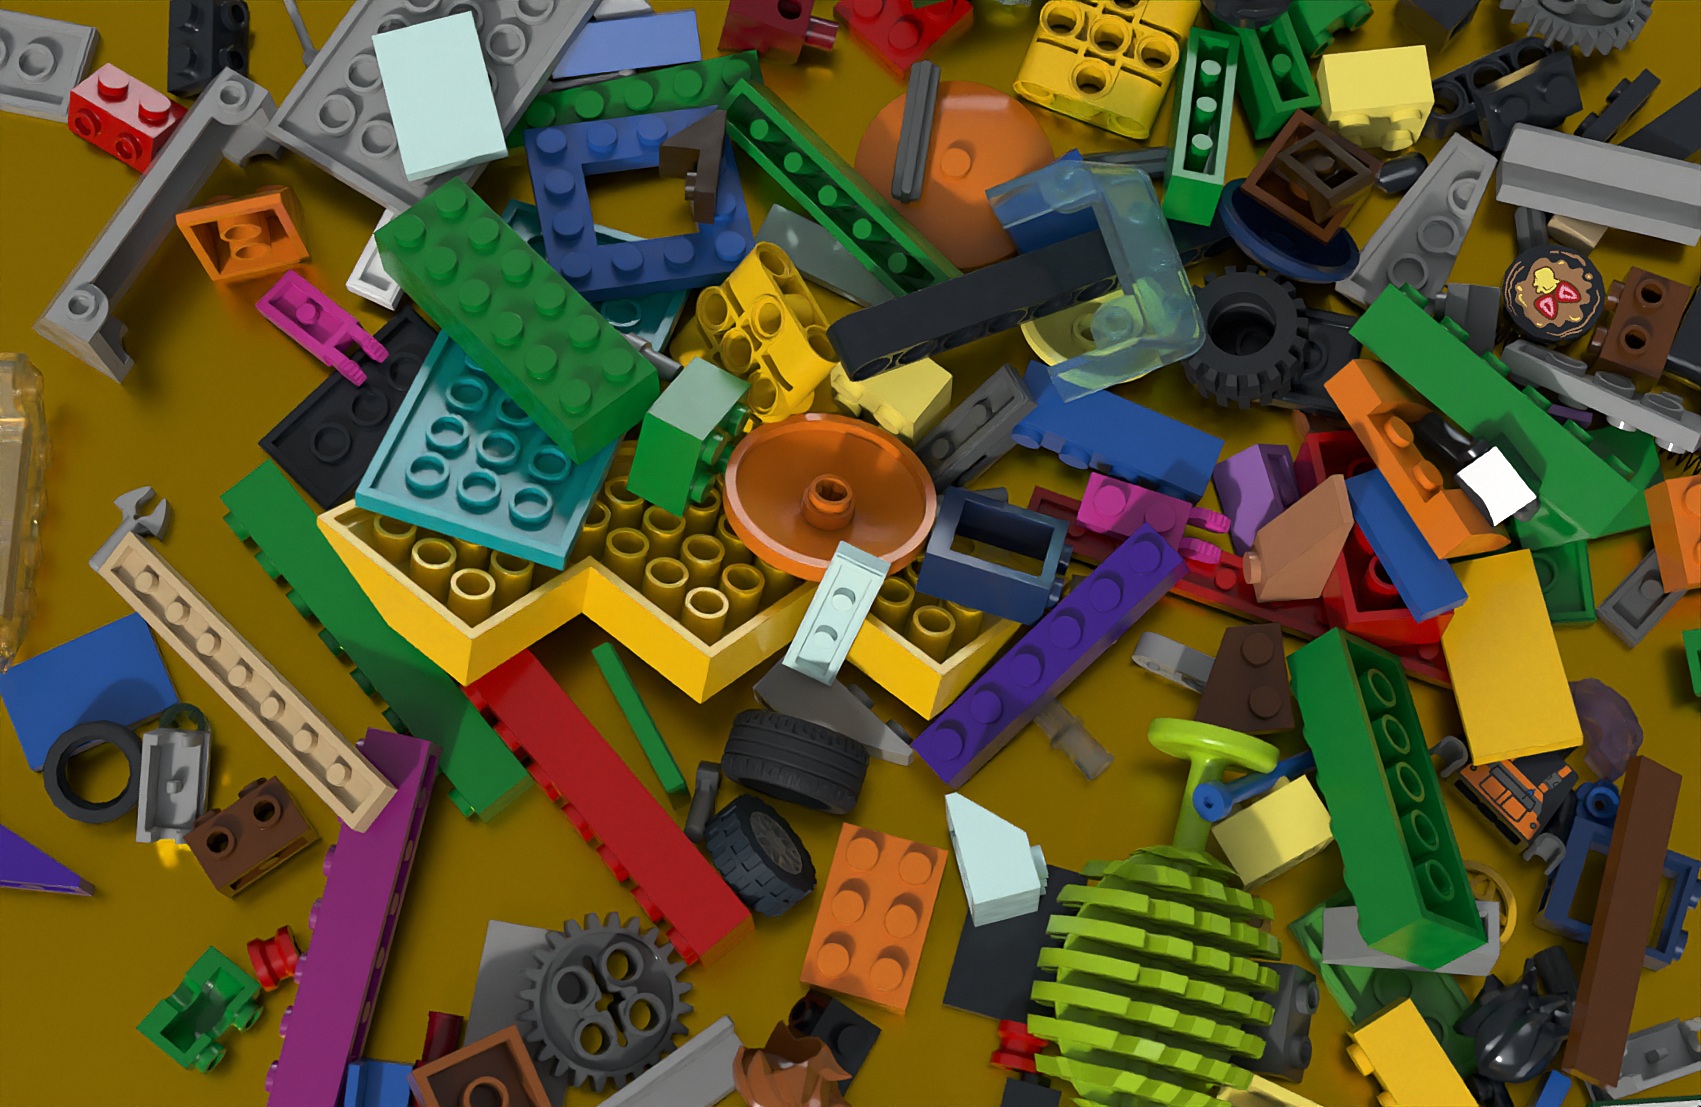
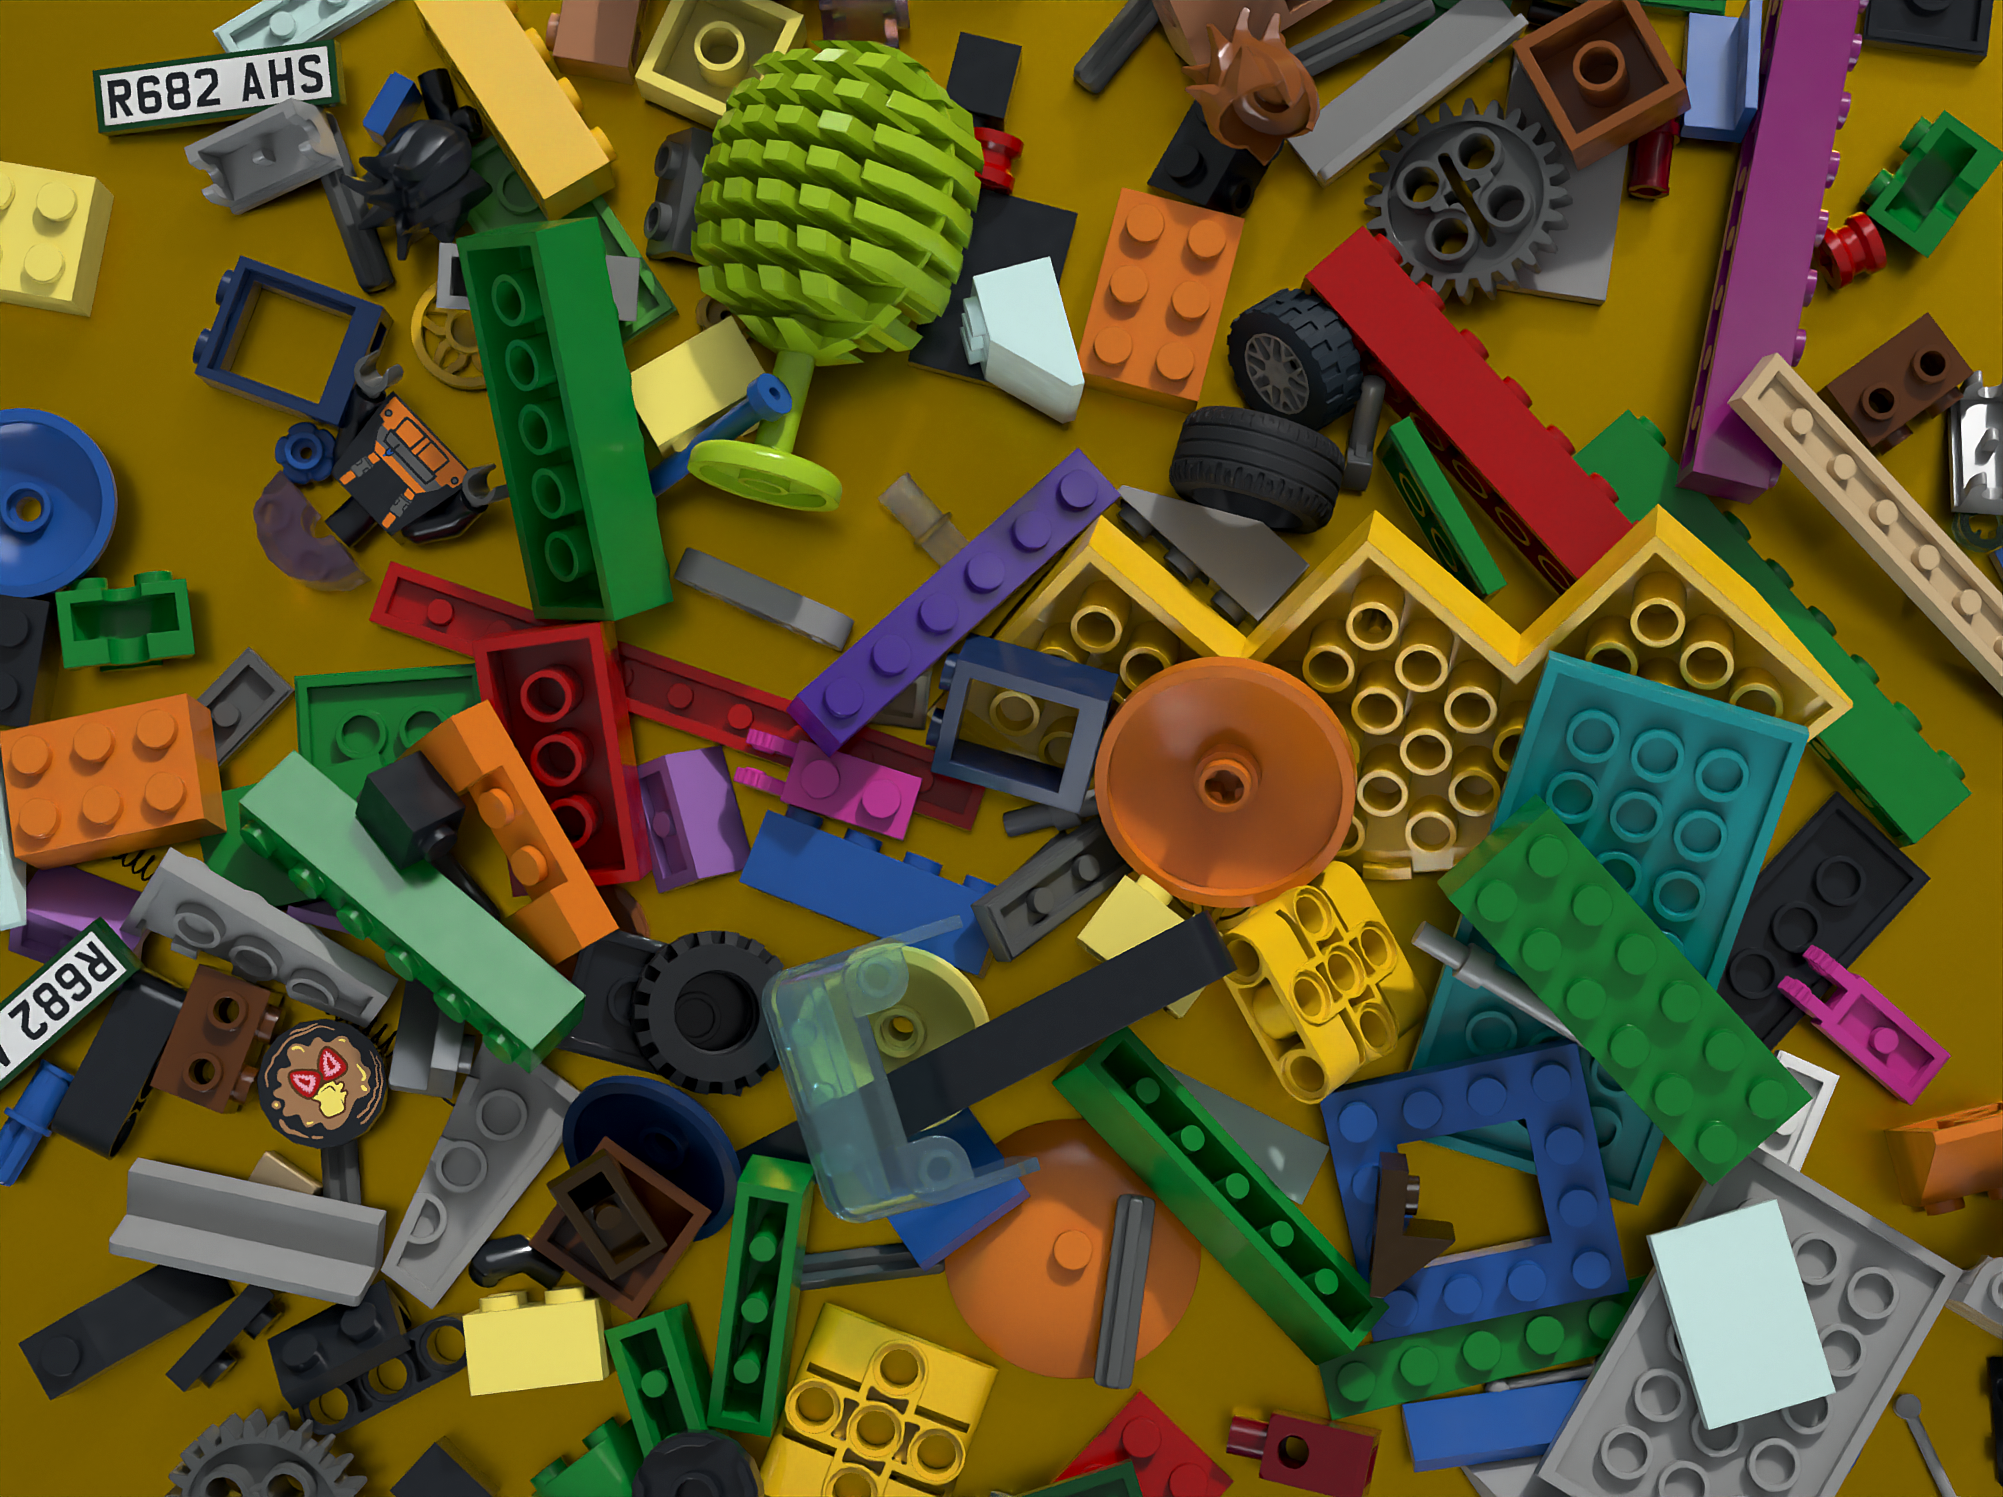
camera: 175 degrees right, 10 degrees up
green brick [626,356,751,518] -> none
light aqua tile [782,540,891,687] -> none
reddish brown wing [1193,622,1295,736] -> none
nougat slope [1243,474,1354,603] -> none
blue tile [1345,468,1469,623] -> none
yellow tile [1440,548,1583,766] -> none
reddish brown tile [1561,755,1682,1089] -> none

